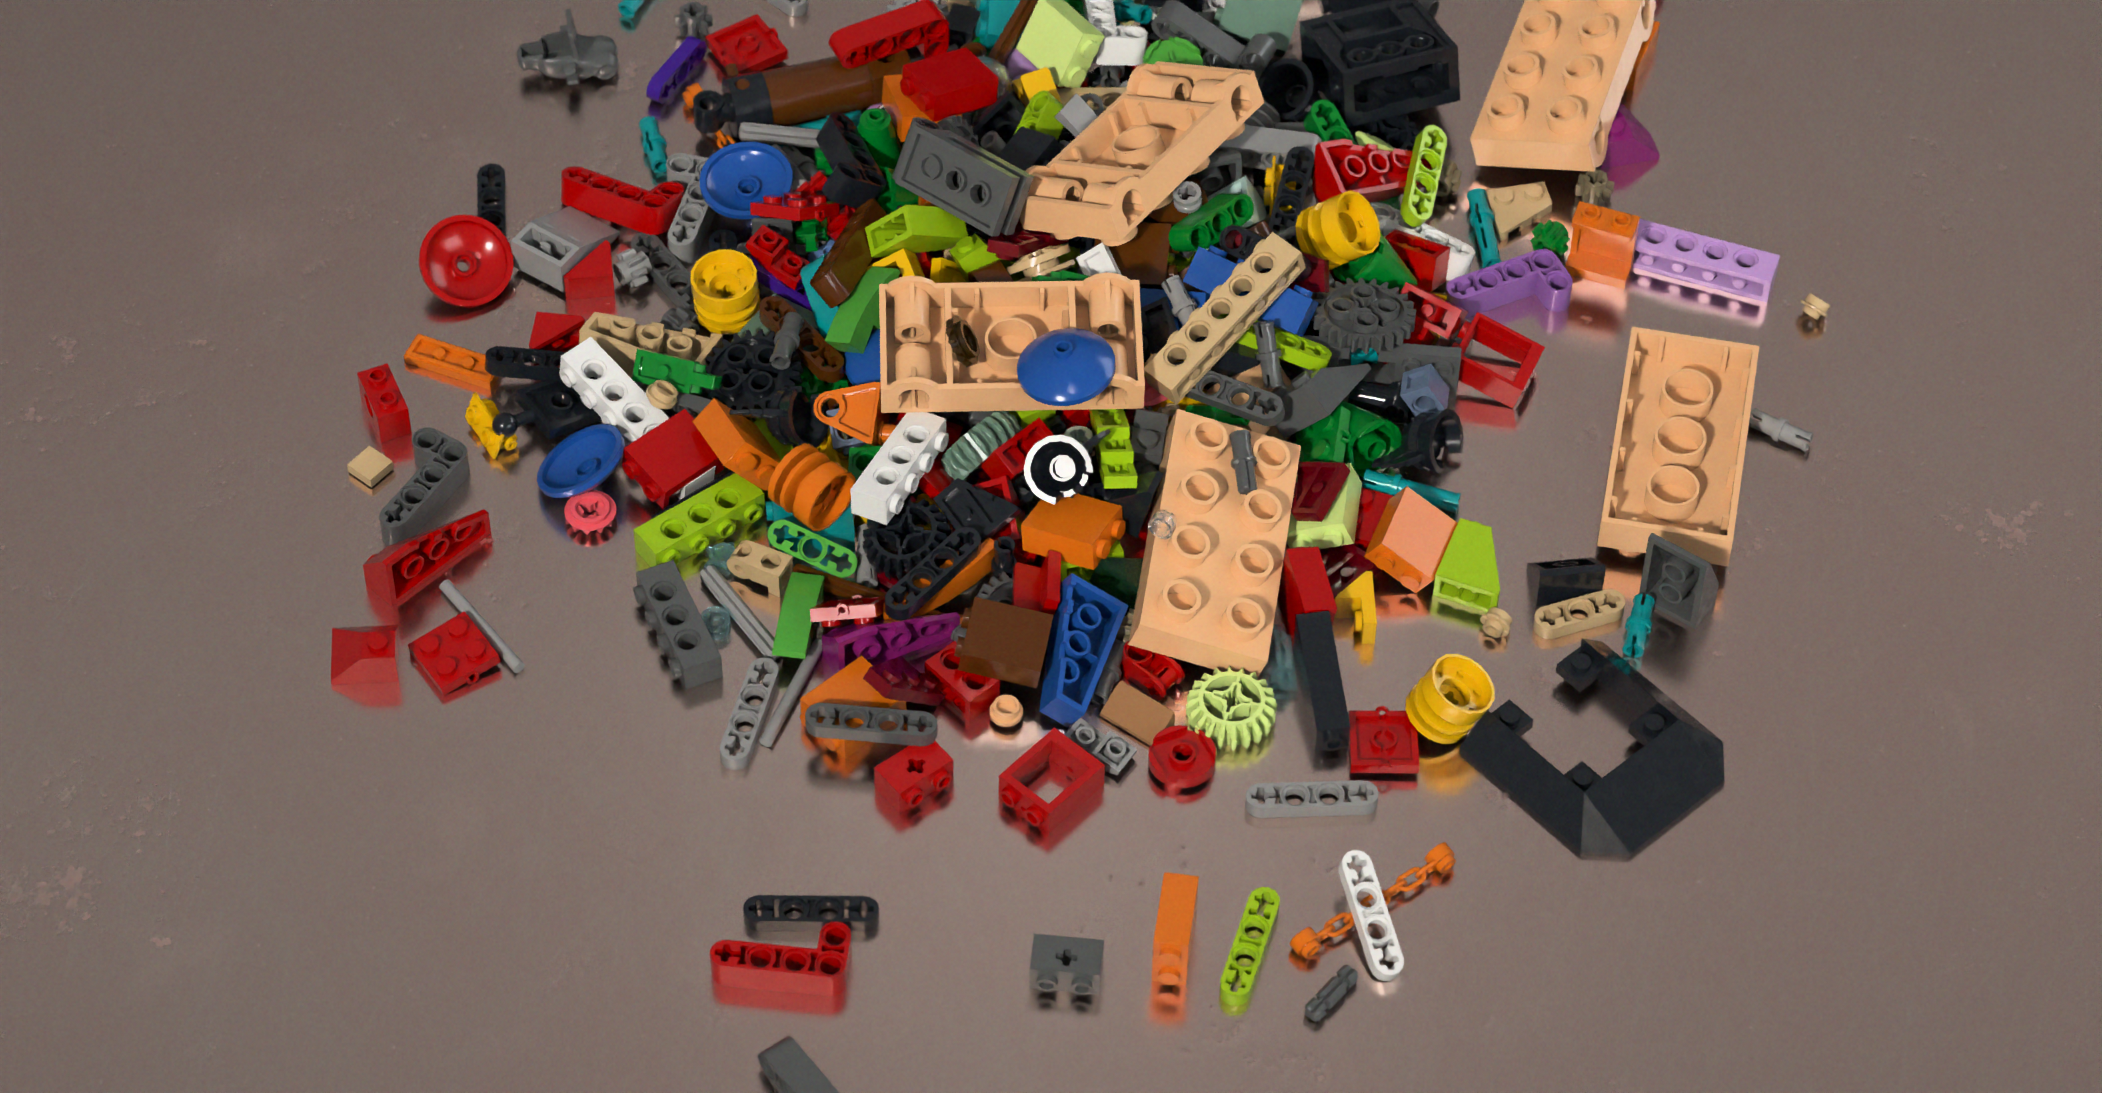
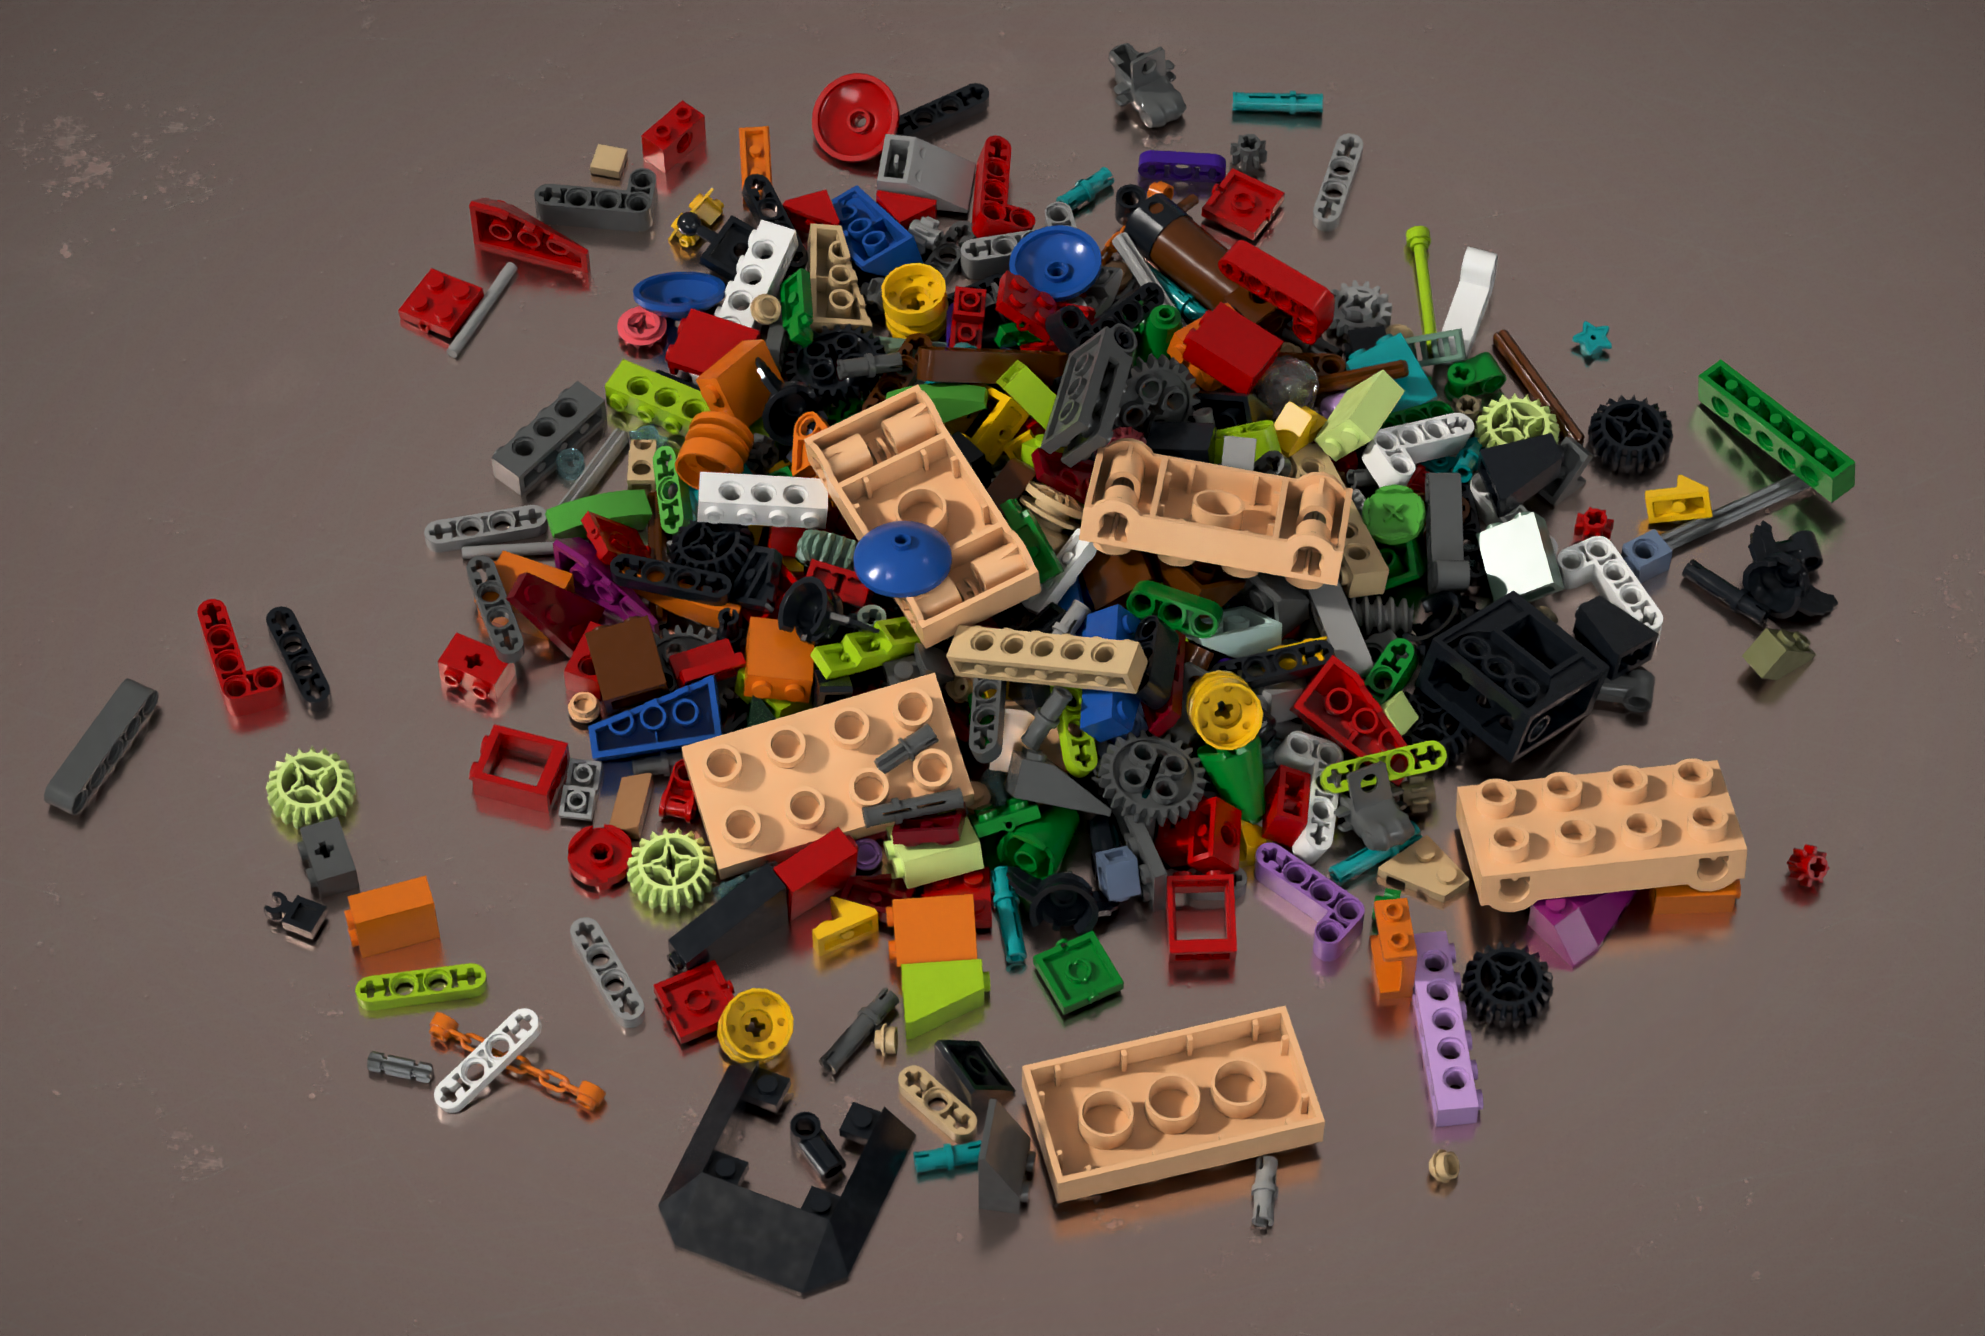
camera: 65 degrees right, 5 degrees up
red slope [331,625,400,685] -> none
dark brown gear [946,315,980,367] -> none
clear hinge [1148,509,1177,539] -> none
light grey bush [1173,181,1202,214] -> none
dark tan gear [1575,169,1614,206] -> none
none -> black plate [264,892,328,939]
none -> yellowish green gear [266,746,356,830]
none -> black piece [790,1112,846,1182]
none -> dark grey pin [819,988,899,1074]
none -> blue wedge [832,185,924,277]
none -> dark grey pin [862,787,964,828]
none -> green plate [1033,931,1124,1015]
none -> dark grey piece [1334,761,1415,851]
none -> black gear [1462,941,1553,1029]

